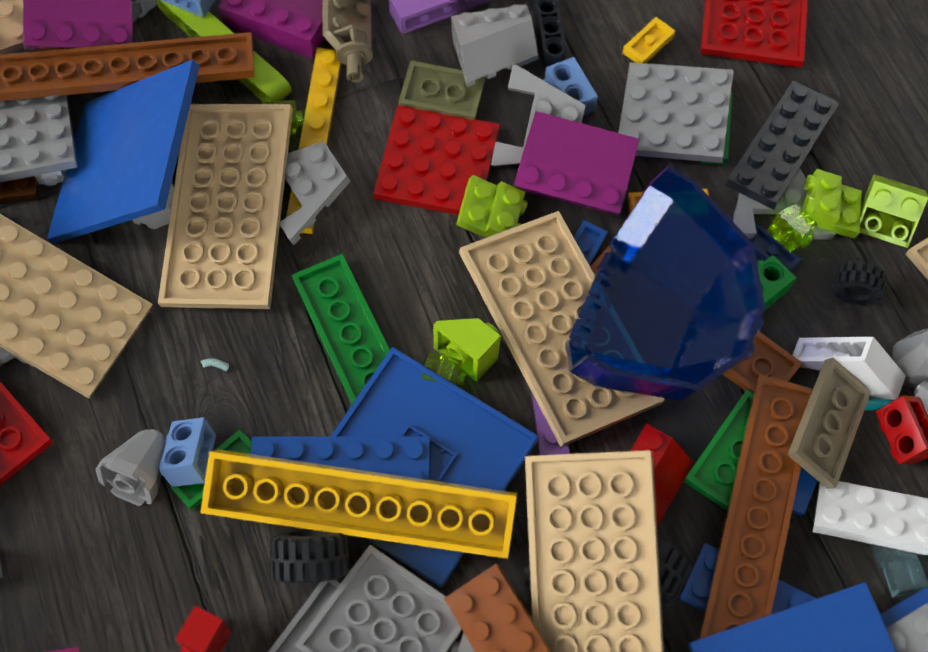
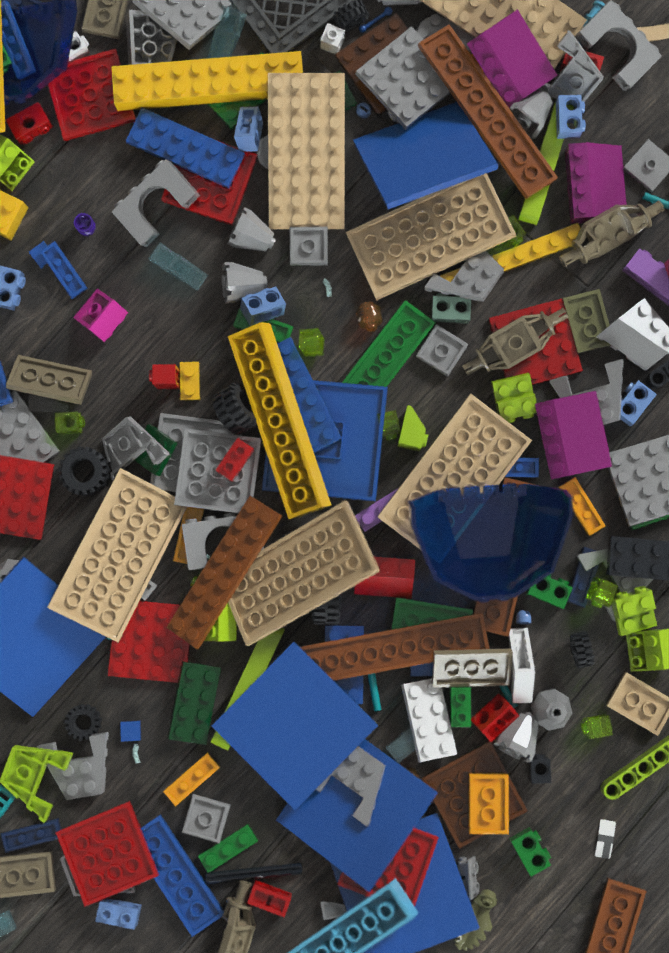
camera: 70 degrees right, 20 degrees up
none -> clear light blue slope [148,242,208,291]
none -> yellow plate [180,362,200,401]
none -> red brick [216,438,254,482]
none -> light grey cone [227,207,276,251]
none -> light grey plate [290,227,328,266]
none -> clear neon green brick [299,328,324,357]
none -> medium blue hinge [356,102,371,119]
none -> clear orange head [356,302,383,331]
none -> teal bar [368,673,381,711]
none -> light grey plate [416,324,469,377]
none -> sand green brick [431,293,471,324]
none -> green brick [450,687,471,727]
none -> dark tan plate [462,307,569,376]
none -> light grey cone [509,91,553,139]
none -> medium blue hinge [516,610,531,624]

